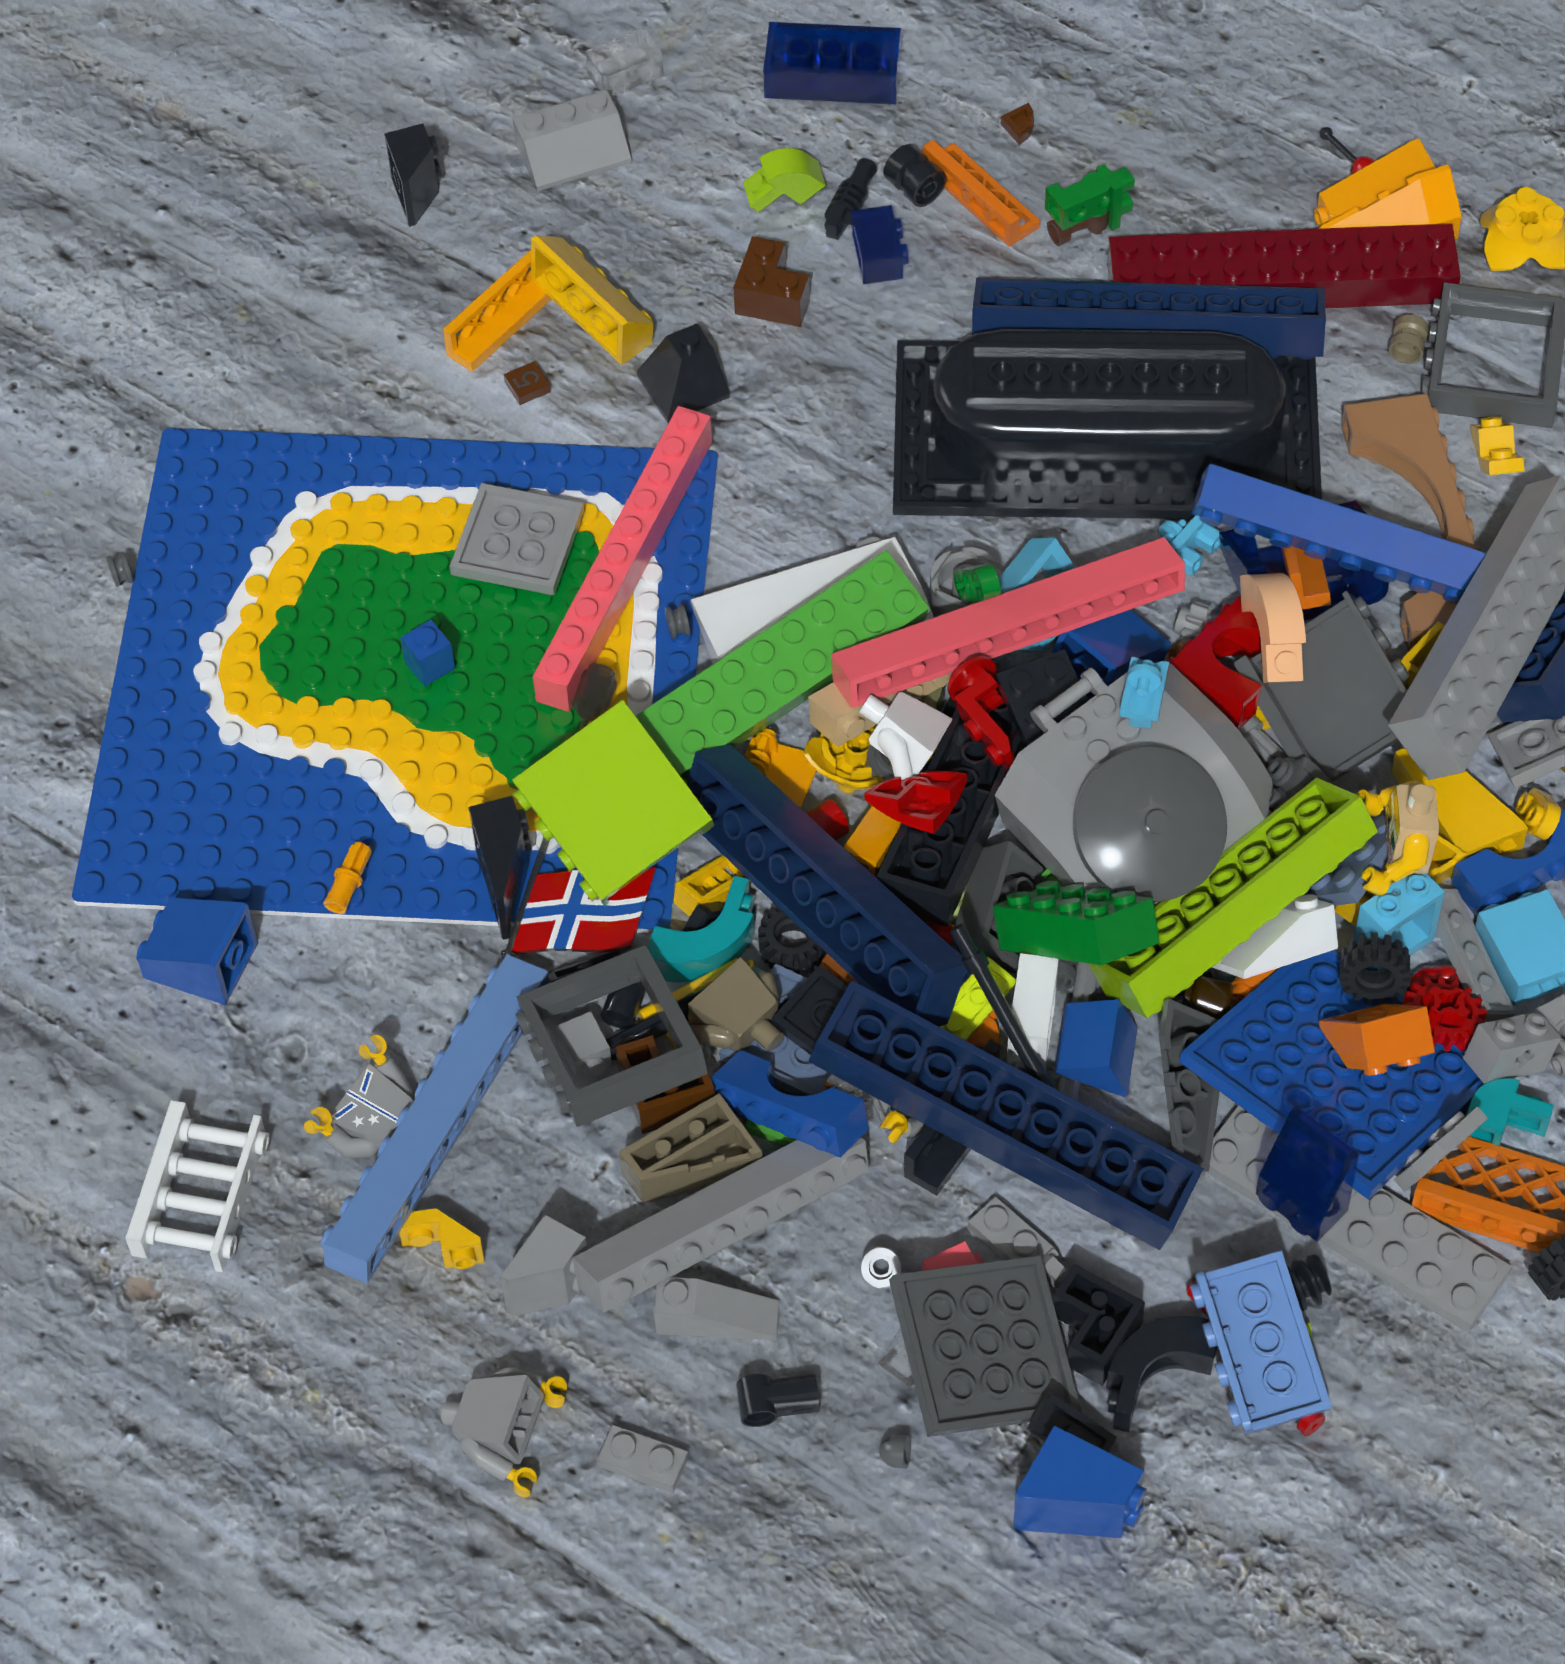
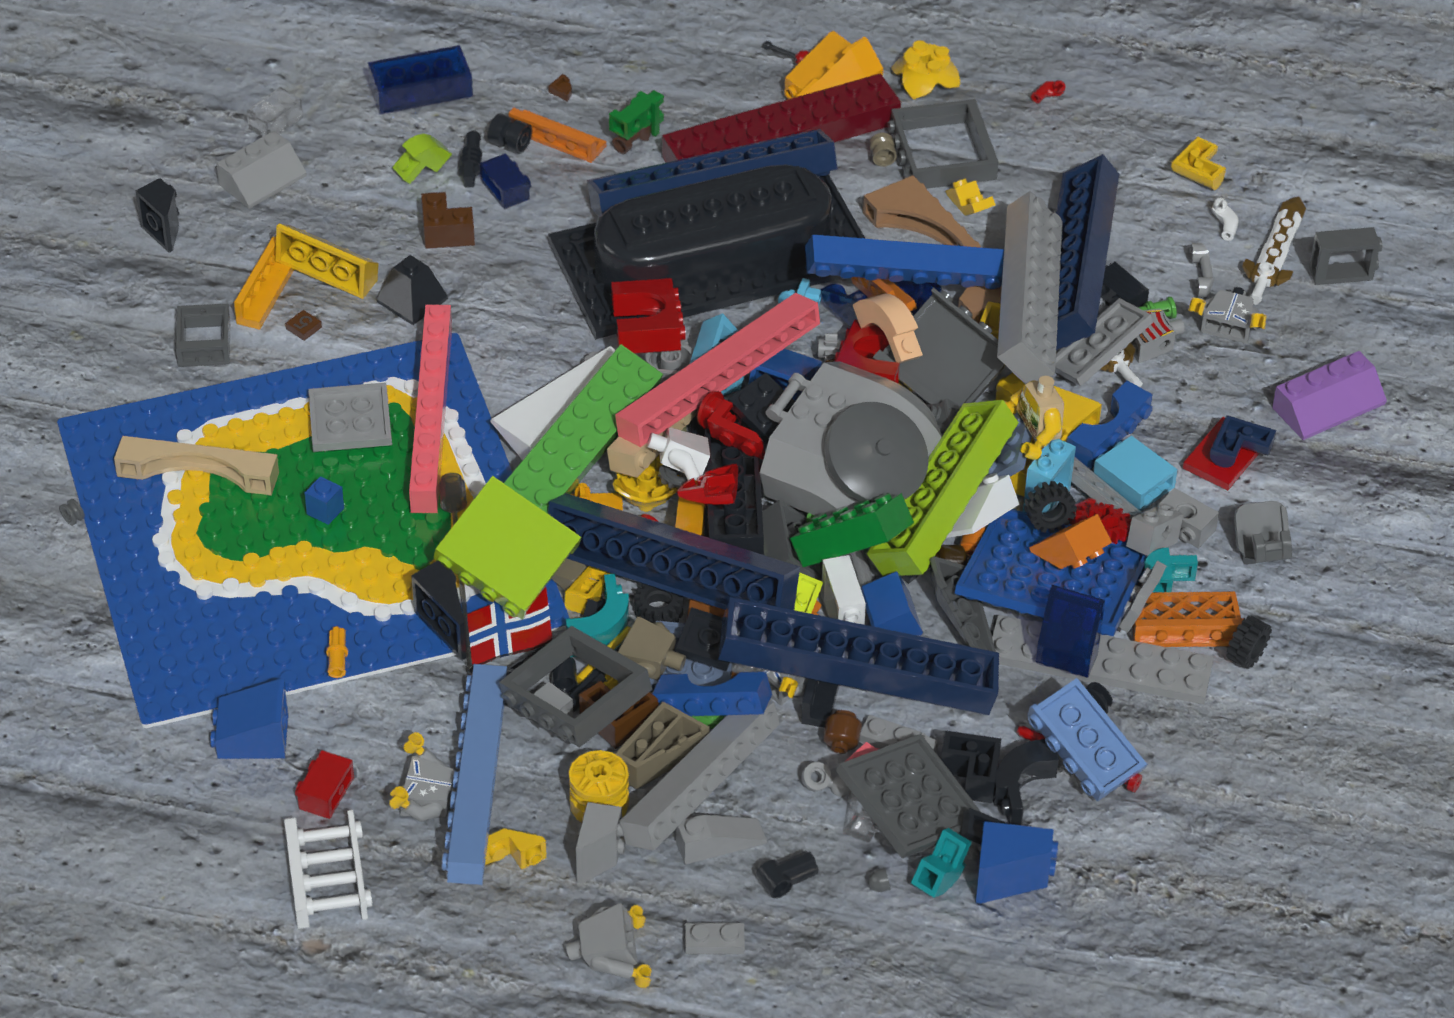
camera: 25 degrees left, 10 degrees down
dark grey bush [665,604,690,640] -> none
black bar [950,924,1055,1089] -> none
green beam [953,564,1001,602] -> none
medium azure hips [1120,657,1169,729] -> none
yellow plate [1516,788,1561,840] -> none
none -> tan arch [114,436,279,495]
none -> dark grey window [176,303,231,367]
none -> red brick [295,750,354,819]
none -> dark tan slope [551,559,587,591]
none -> yellow wheel [569,750,629,822]
none -> red arch [611,278,686,353]
none -> reddish brown head [823,710,862,754]
none -> teal brick [911,828,972,898]

